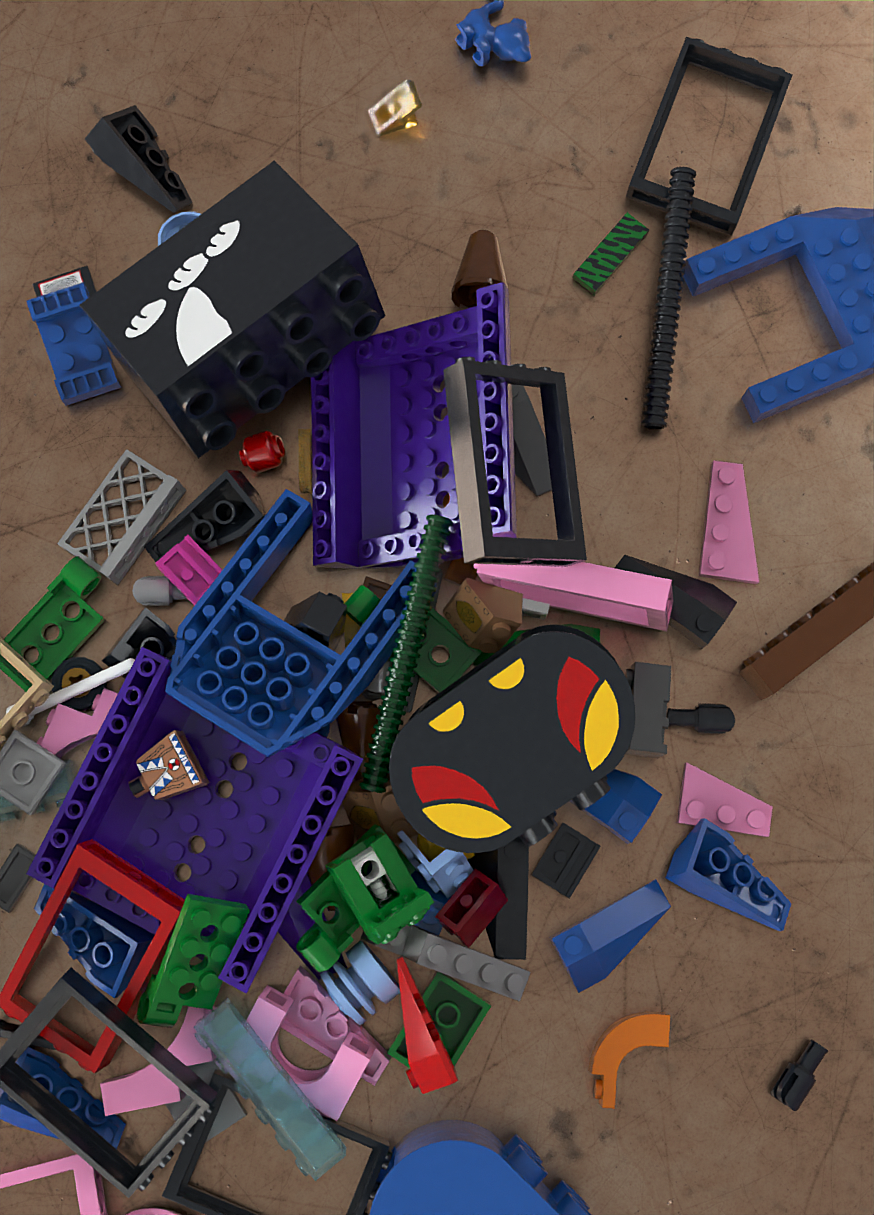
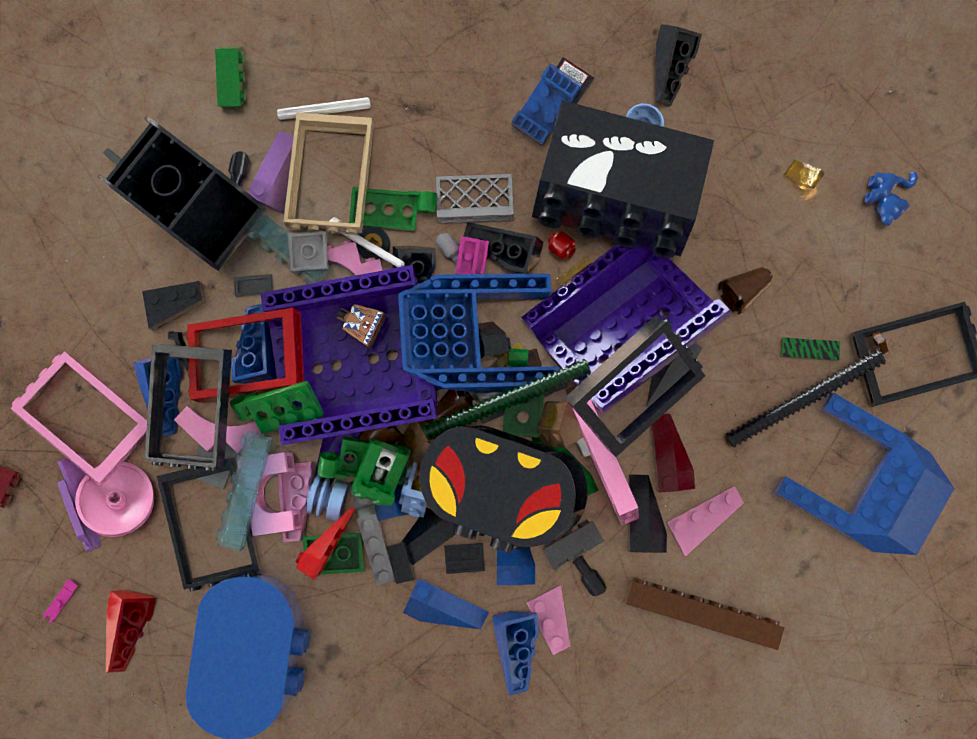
camera: 60 degrees right, 5 degrees up
dark red brick [435,868,508,948] -> none
orange arch [588,1011,670,1109] -> none
none -> black tile [386,542,416,584]
none -> dark red wedge [652,414,695,493]
none -> reddish brown tile [871,331,889,354]

